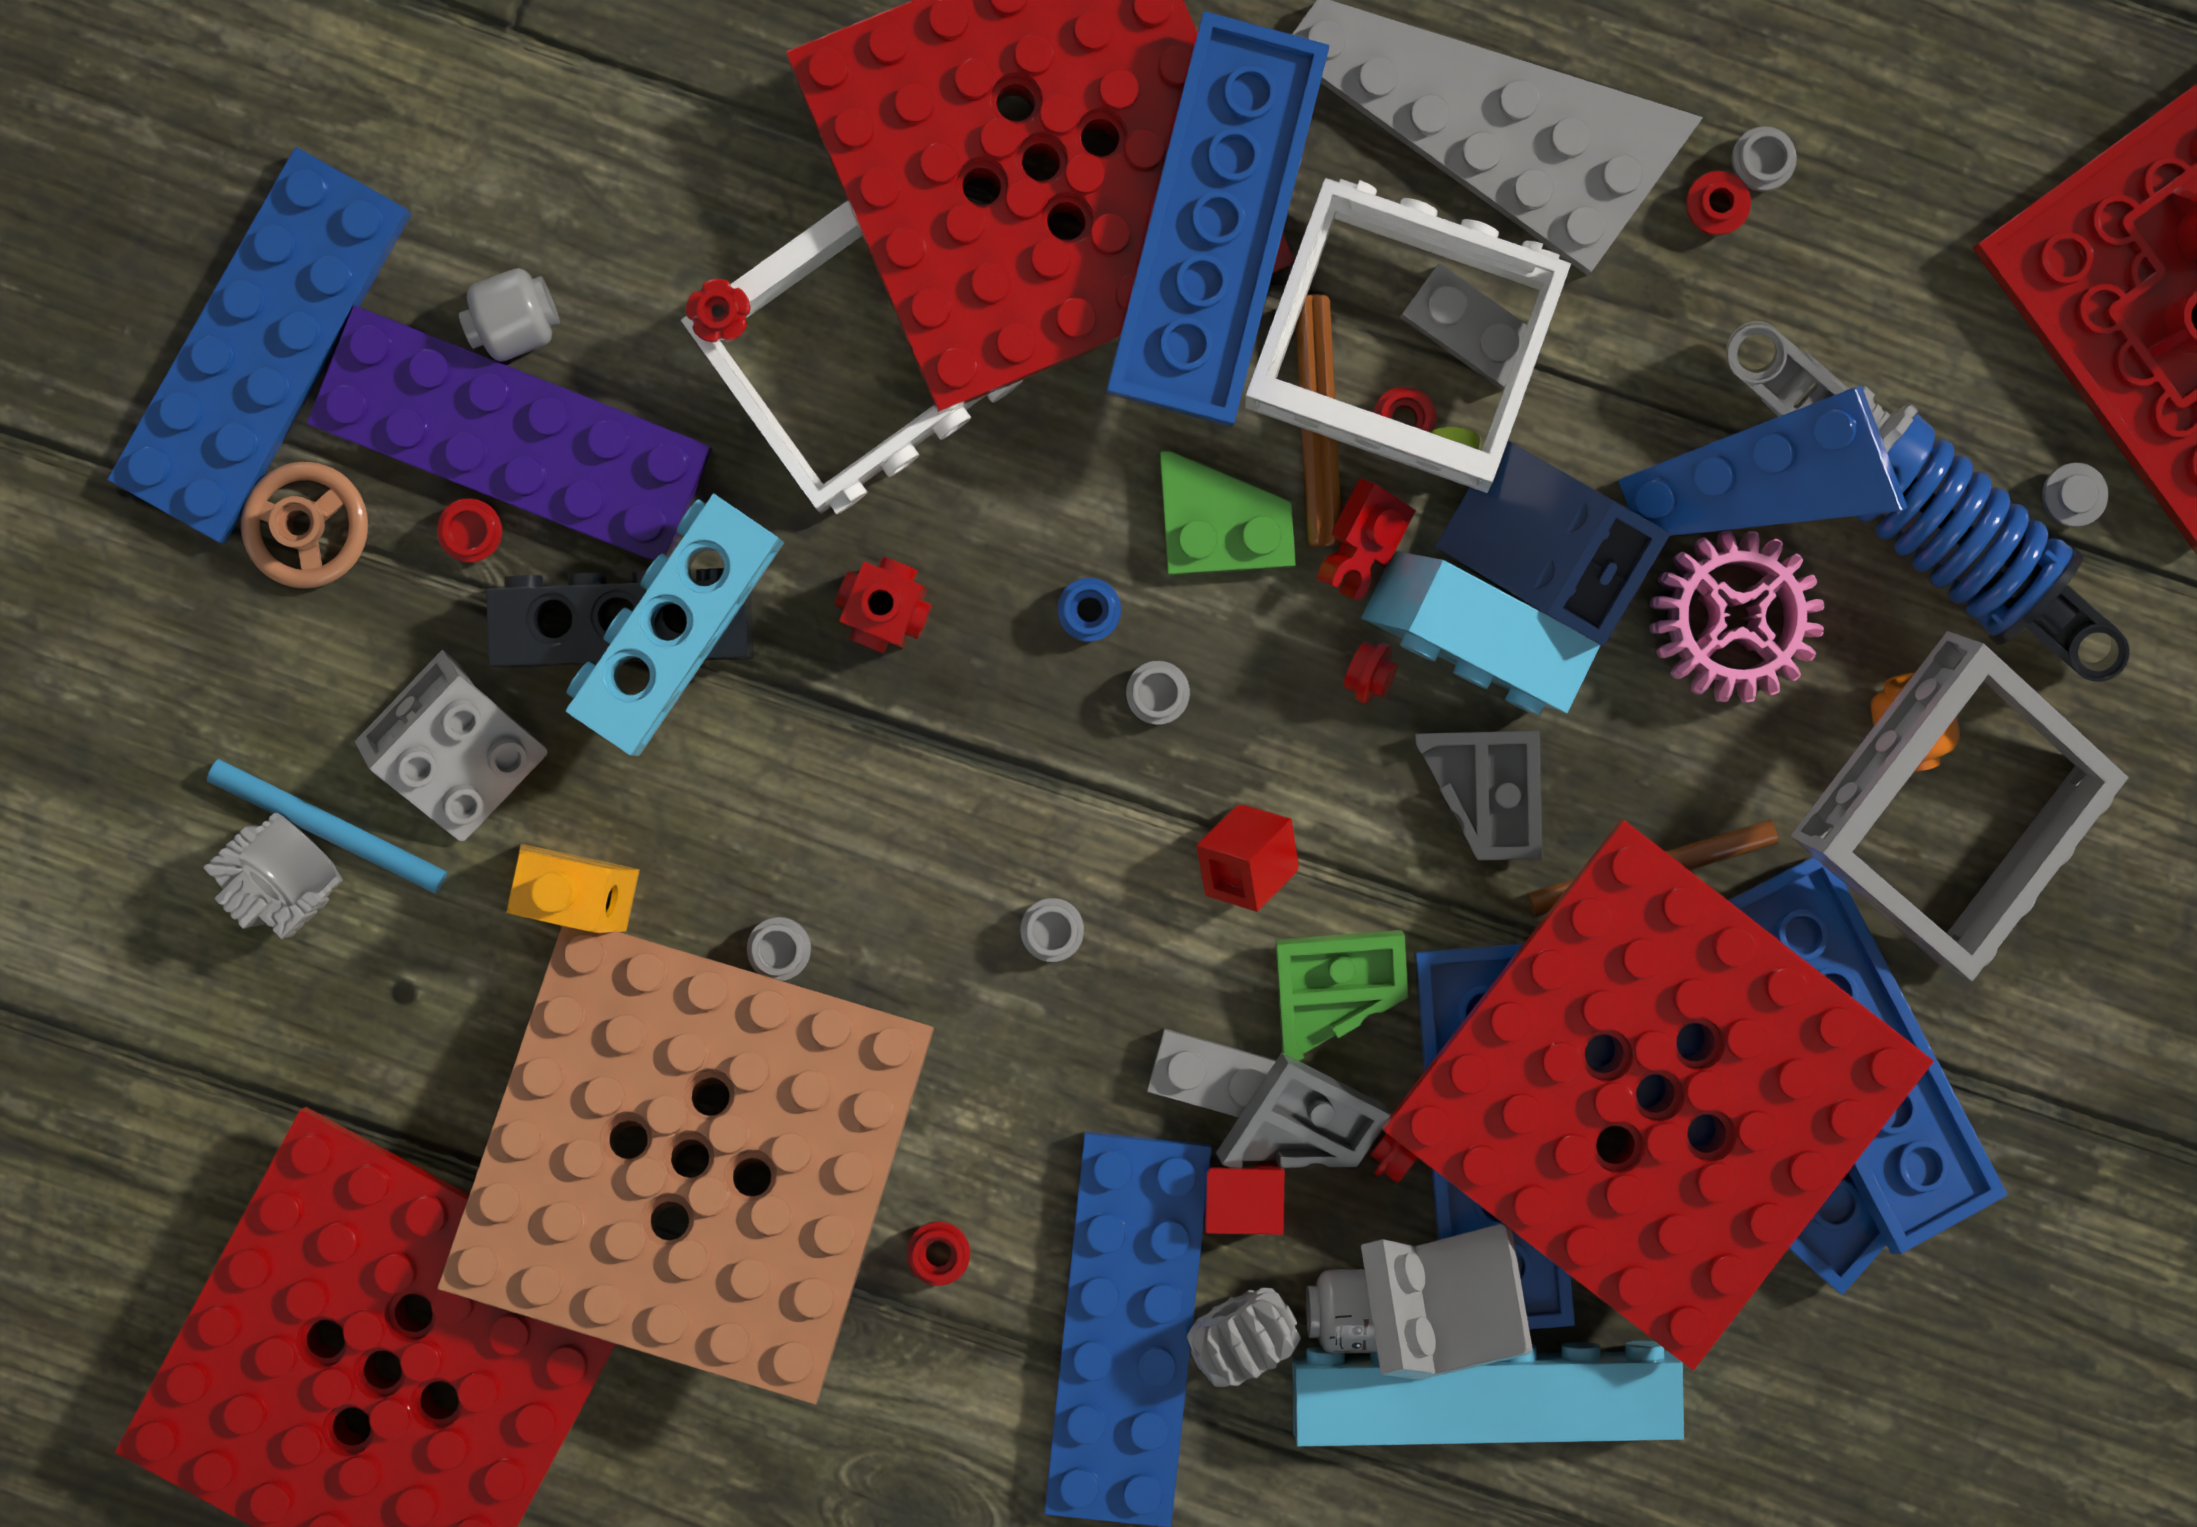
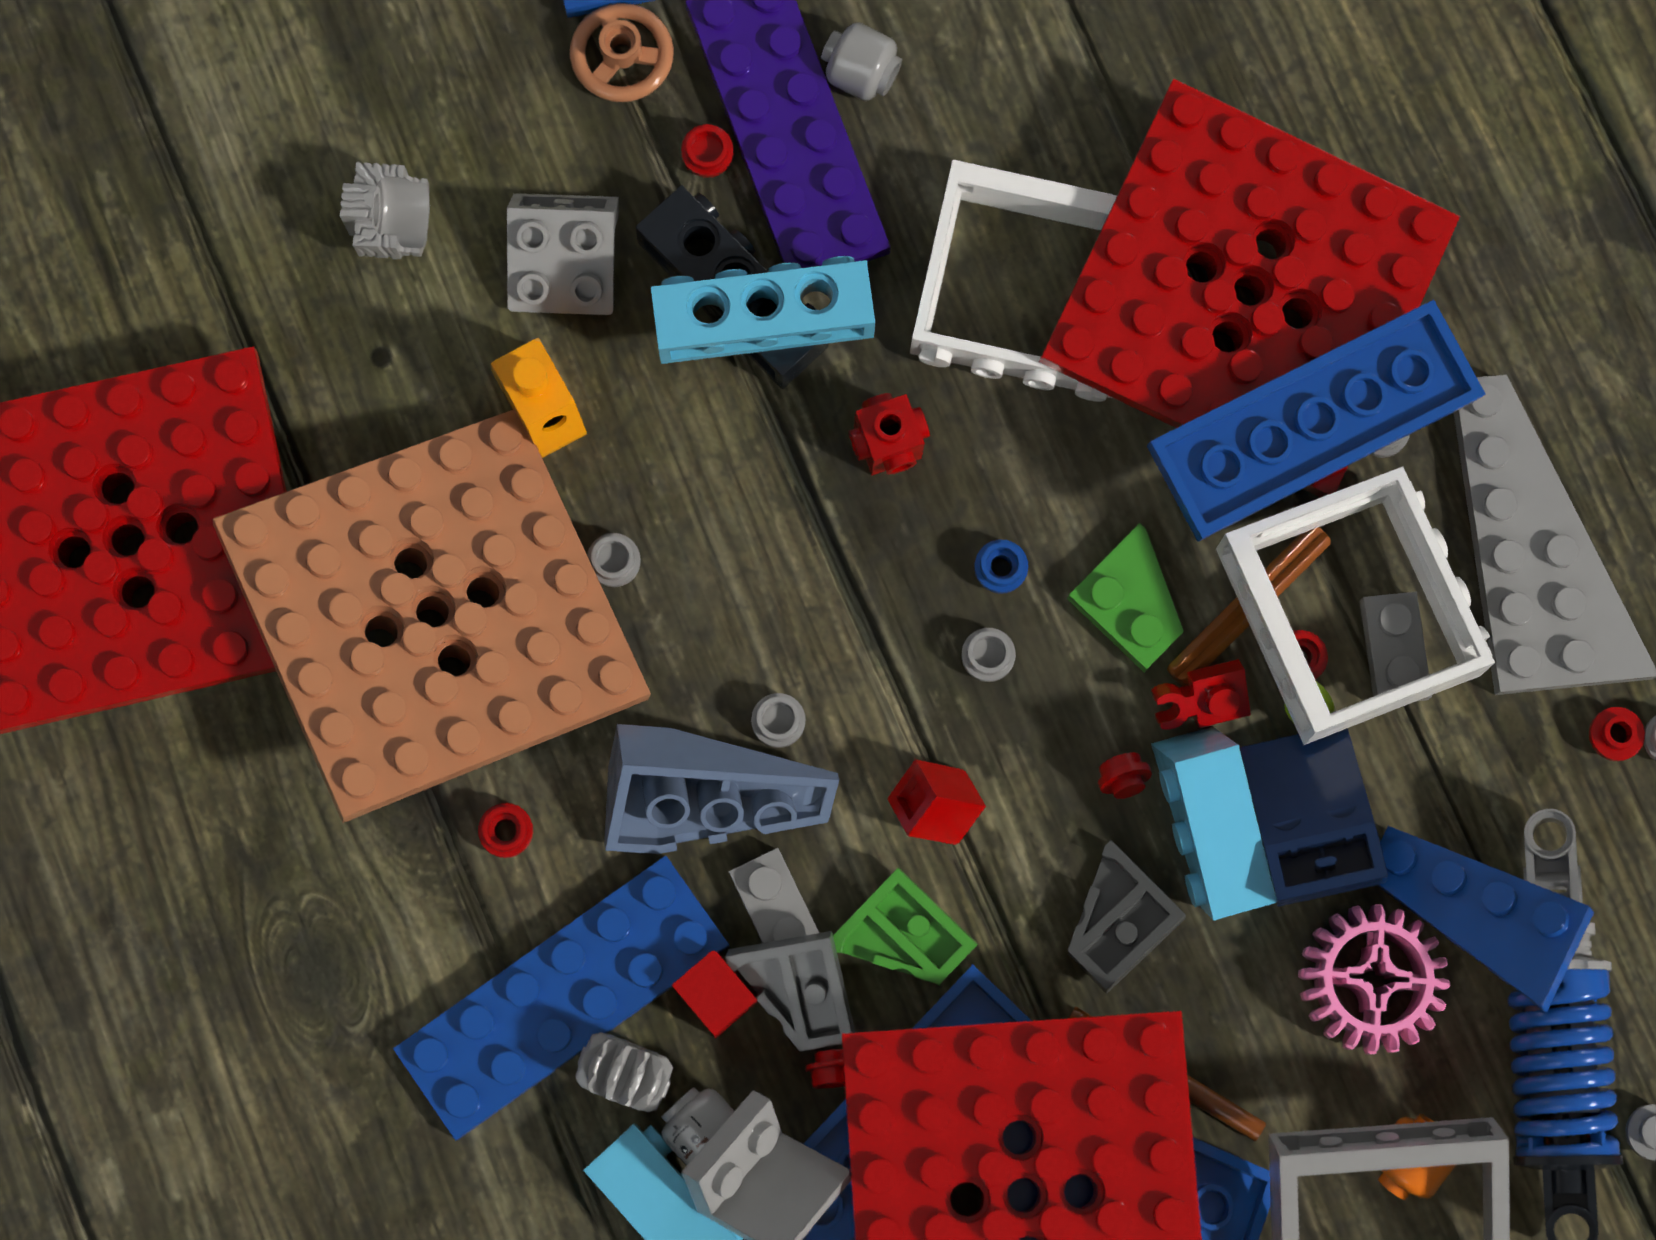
camera: 40 degrees right, 10 degrees down
dark azure bar [207,759,448,894] -> none
red plate [686,279,751,343] -> none
none -> sand blue wedge [604,724,839,854]

